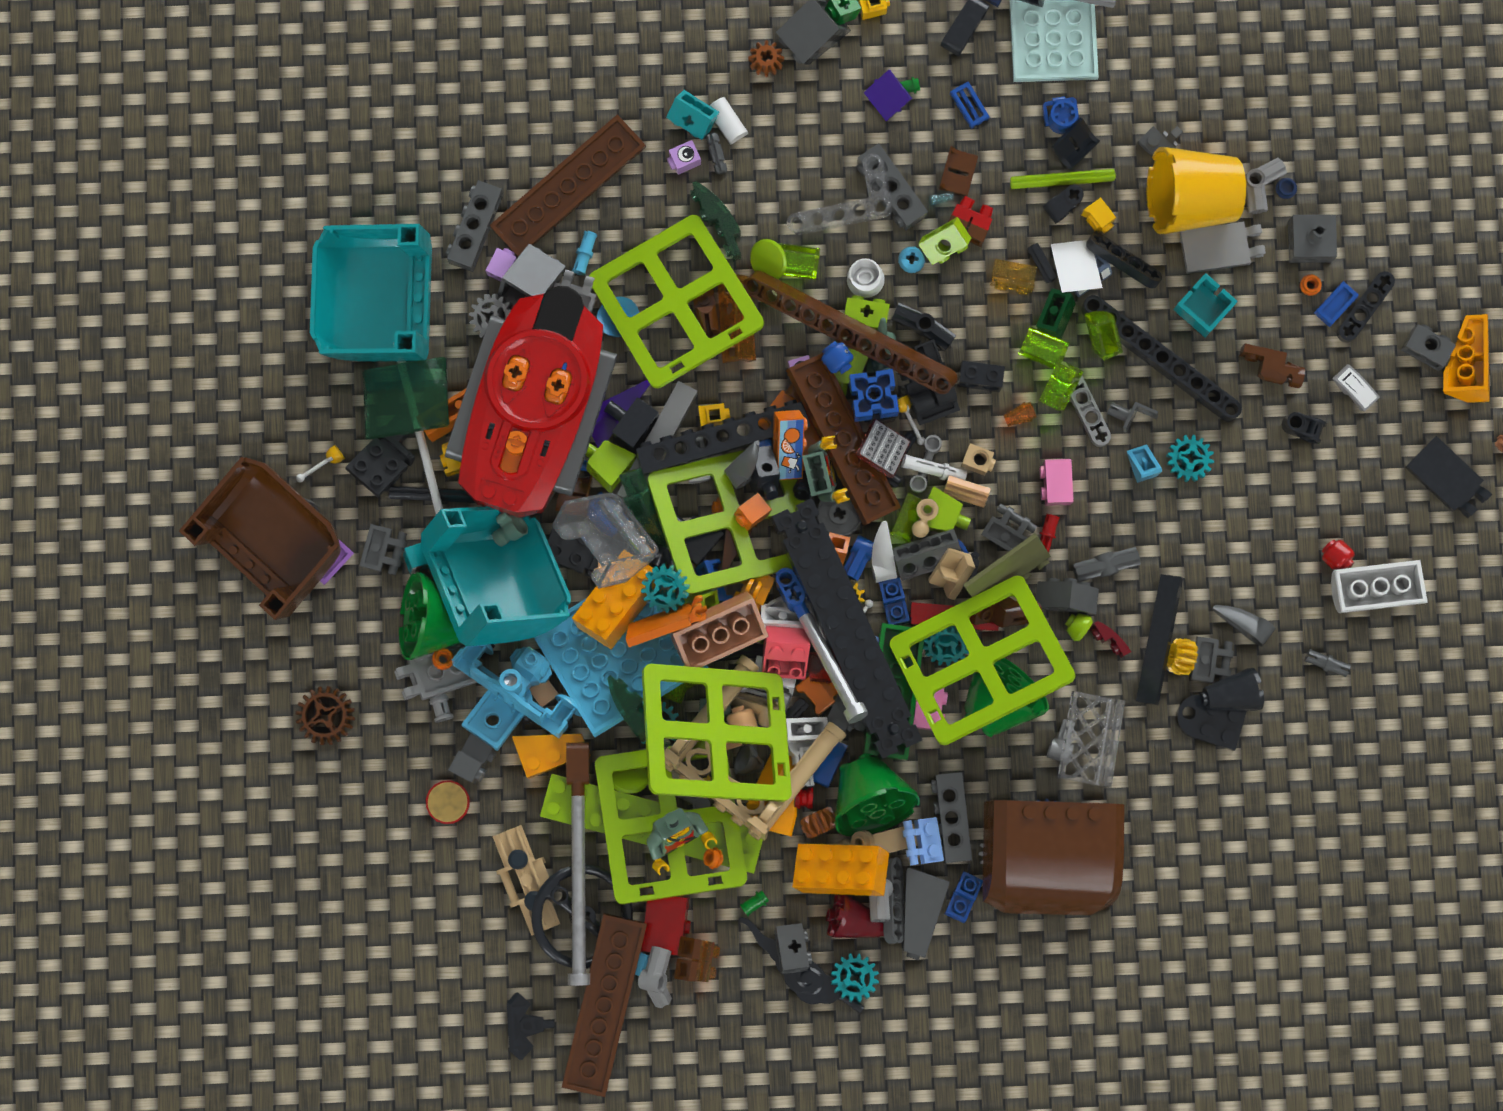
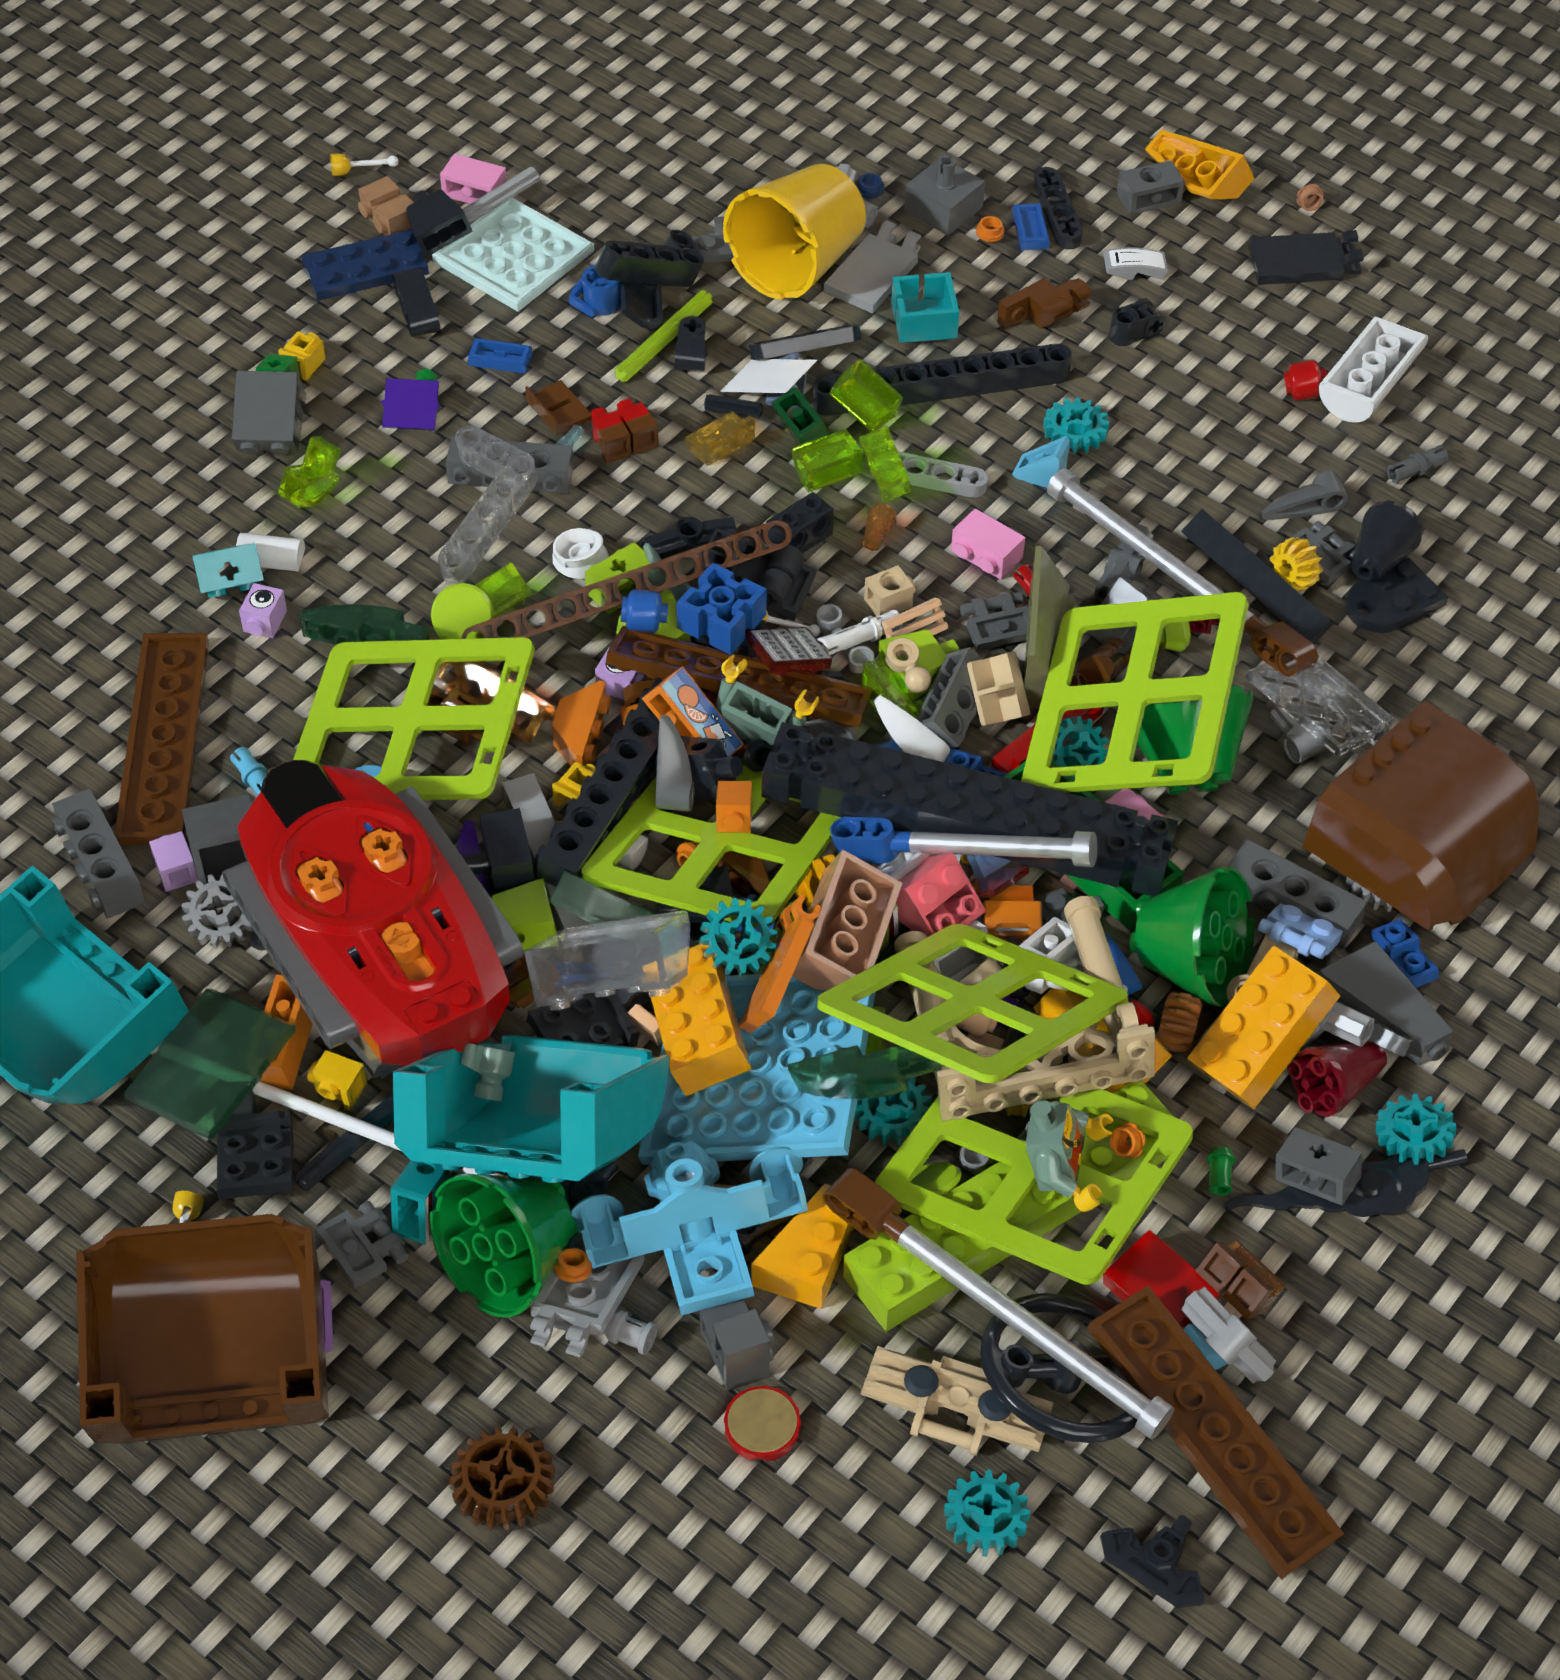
camera: 45 degrees left, 30 degrees down
dark grey axle [706,133,728,175] -> none
dark orange gear [748,40,784,78] -> none
medium azure piece [898,246,925,273] -> none
lime brick [918,217,971,265] -> none
yellow window [1081,197,1116,233] -> none
dark grey bracket [1107,402,1158,433] -> none
none -> clear neon green brick [278,436,341,508]
none -> orange slope [552,680,611,767]
none -> black beam [595,230,704,287]
none -> teal gear [944,1469,1030,1557]
none -> piece [1047,468,1318,677]

